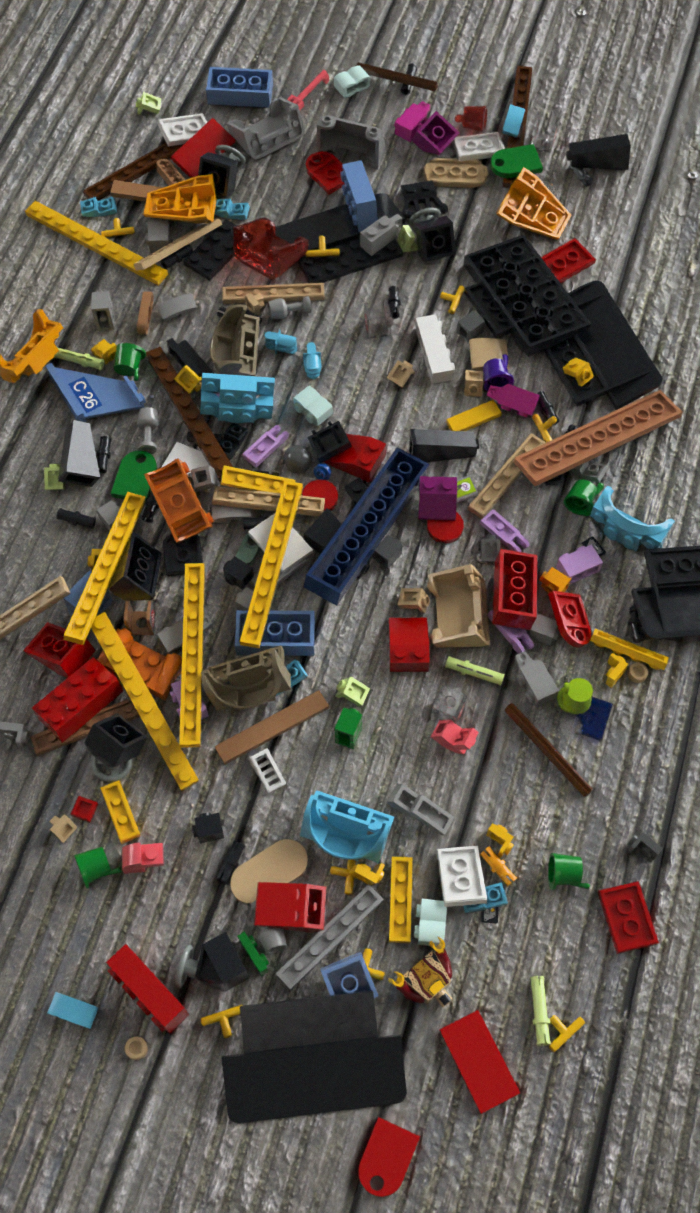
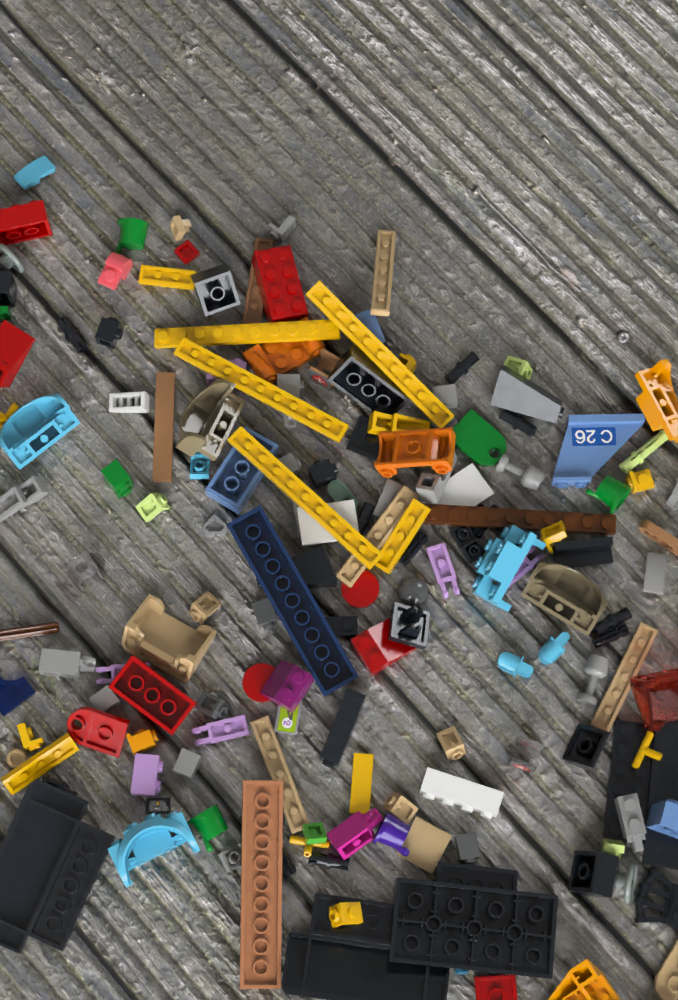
camera: 120 degrees right, 10 degrees up
red slope [23,622,96,678] -> none
tan tile [230,839,308,905] -> none
tan tile [245,292,265,316] -> none
light aqua brick [293,386,333,426] -> none
blue plate [313,464,331,481] -> none
black pin [387,286,401,319] -> none
red slope [389,617,430,672] -> none
coral brick [431,719,479,754] -> none
yellow piece [440,285,465,314] -> none
yellowish green pin [445,656,505,686] -> none
lime hat [557,678,593,714] -> none
none -> light grey brick [173,747,202,780]
none -> light grey tile [202,513,228,537]
none -> bright green plate [302,822,327,845]
none -> yellow slope [367,411,430,435]
none -> black slope [562,723,610,773]

